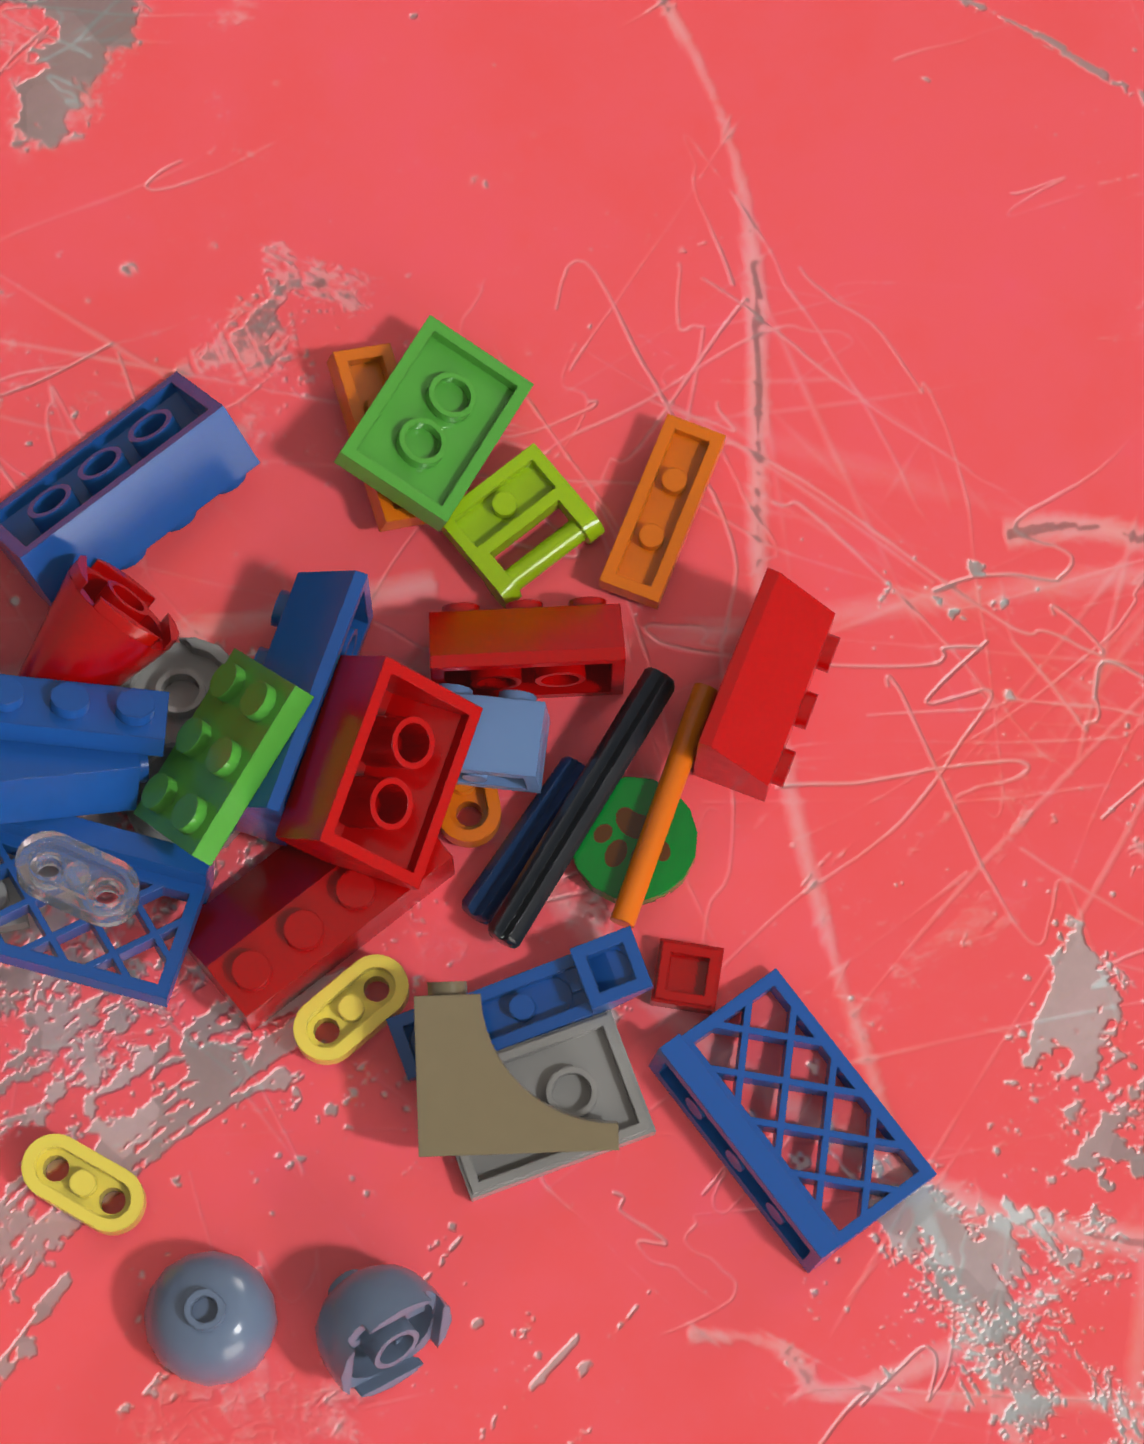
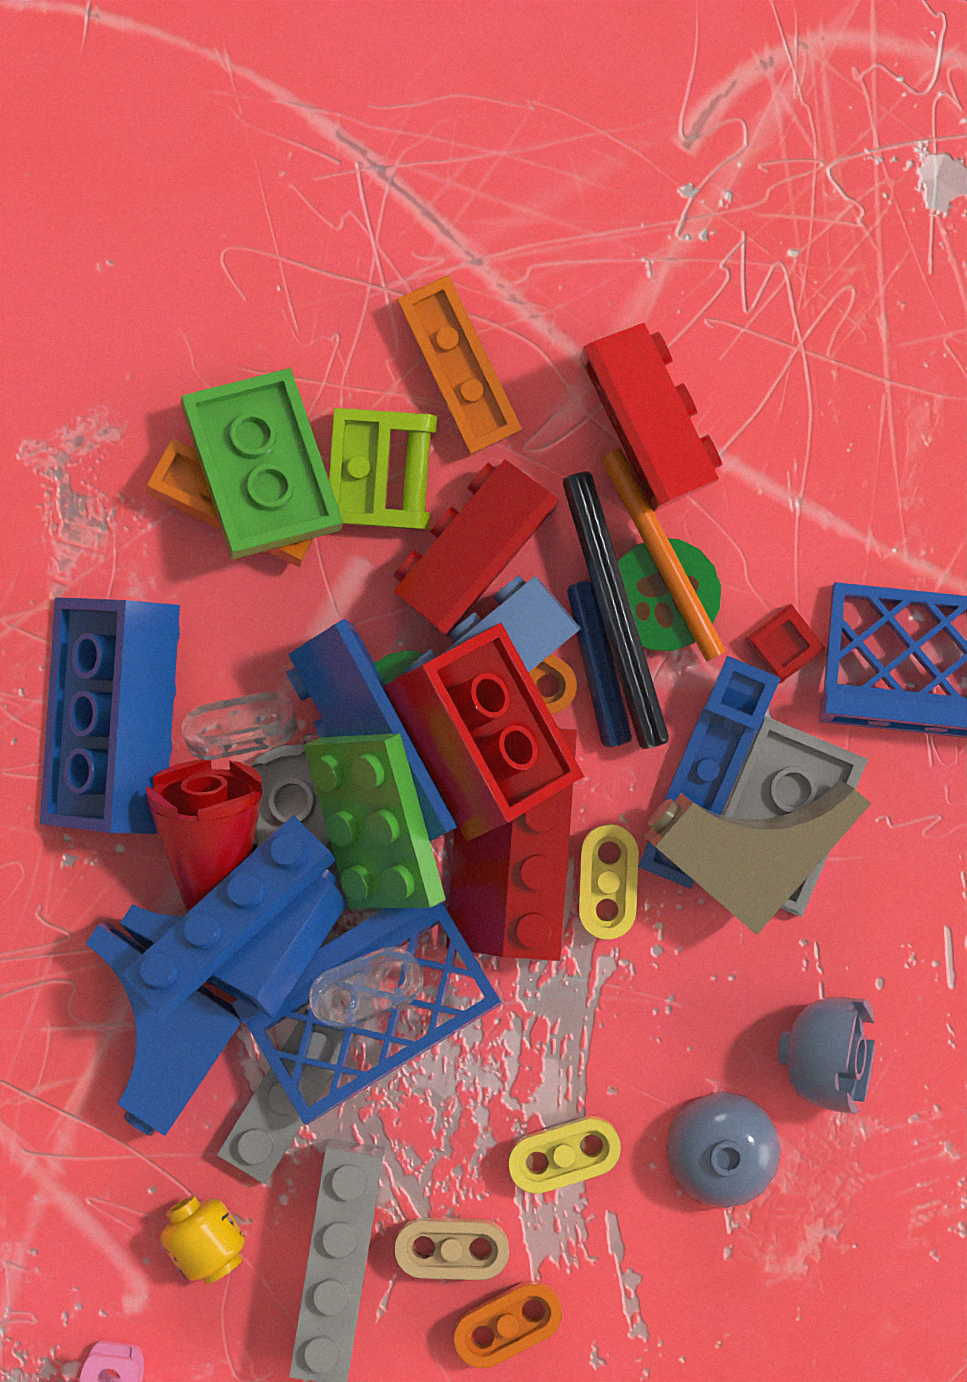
camera: 45 degrees left, 15 degrees up
none -> clear plate [181,692,298,760]

